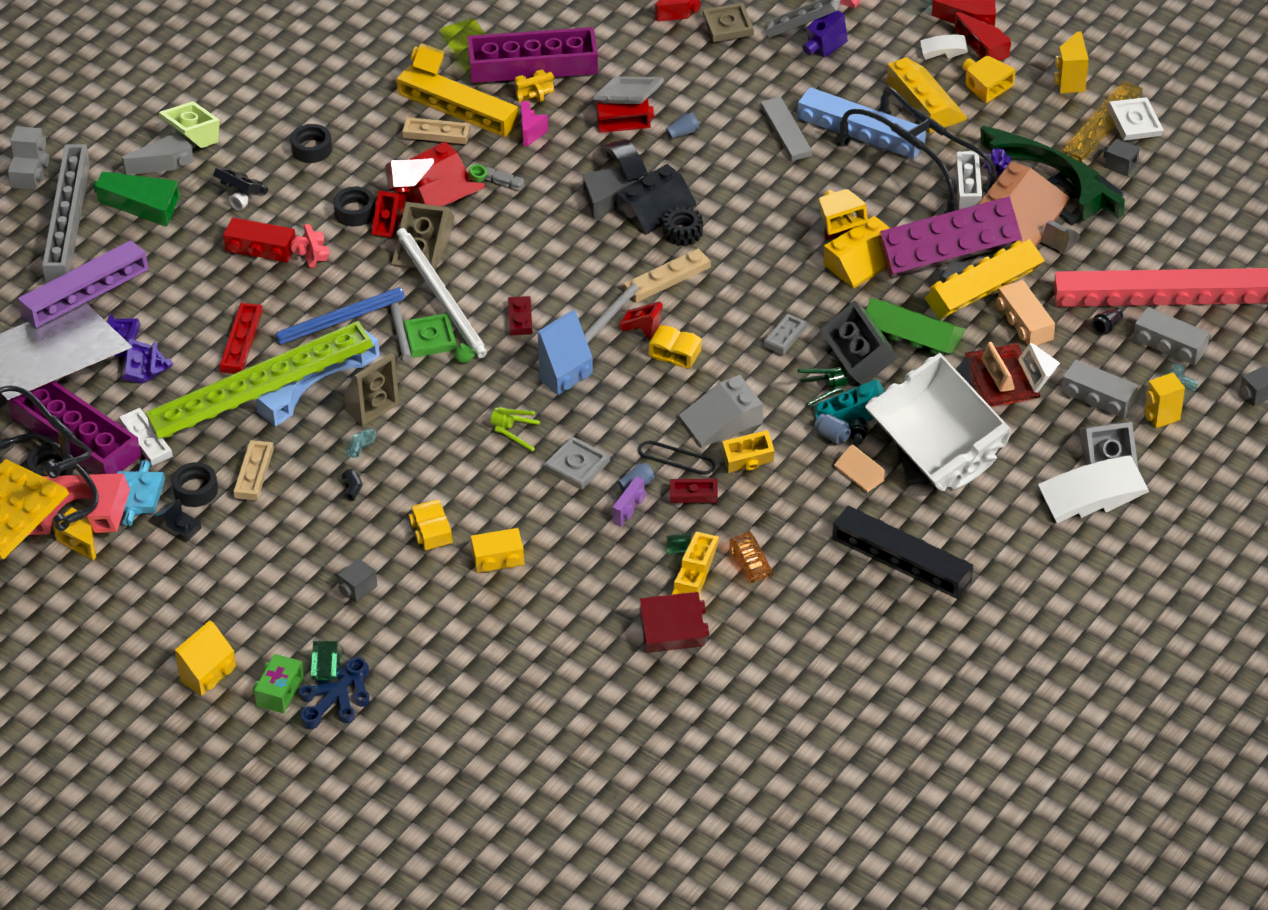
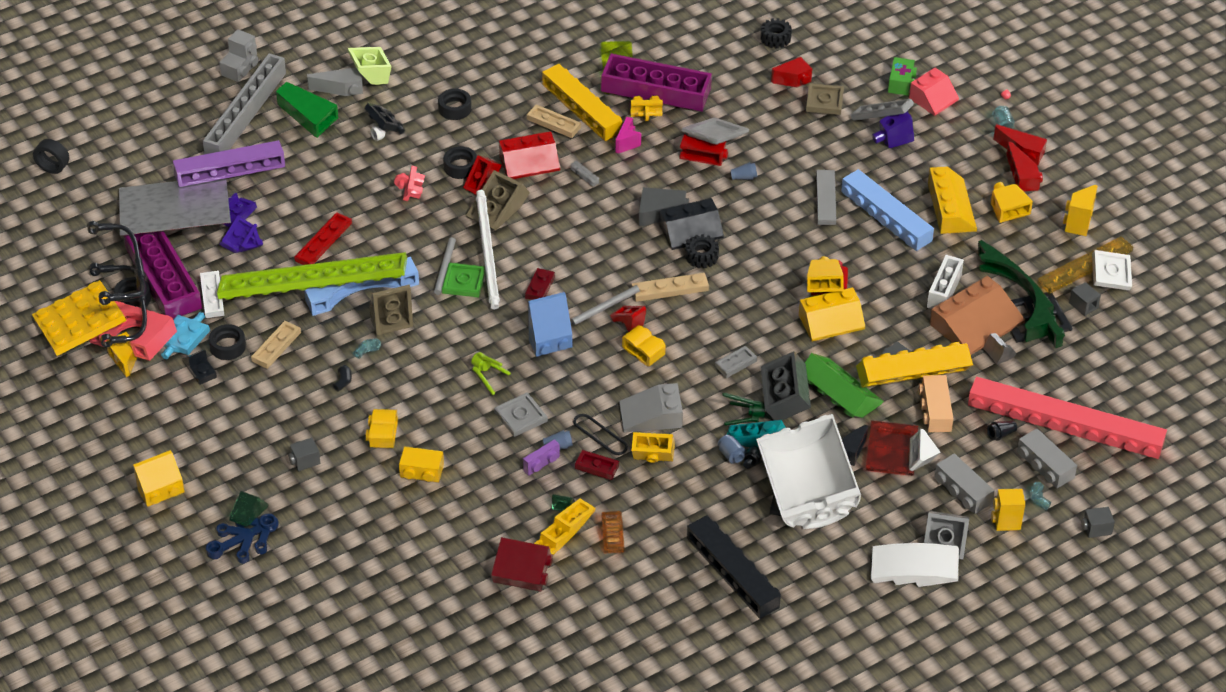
camera: 20 degrees right, 0 degrees up
red brick [223,217,296,263] -> none
bright green brick [253,654,304,714] -> none
blue axle [276,287,405,344] -> none
slope [385,158,434,194] -> none
yellow brick [410,43,445,74] -> none
slope [411,177,485,206] -> none
bright green hinge [455,343,475,363] -> none
bright green hinge [468,164,487,183] -> none
black slope [600,139,648,181] -> none
light nougat slope [834,445,885,493] -> none
black bar [836,86,997,214] -> none
magenta brick [877,196,1022,279] -> none
white slope [920,35,968,60] -> none
light nougat slope [981,342,1015,392] -> none
dark purple gear [983,149,1011,176] -> none

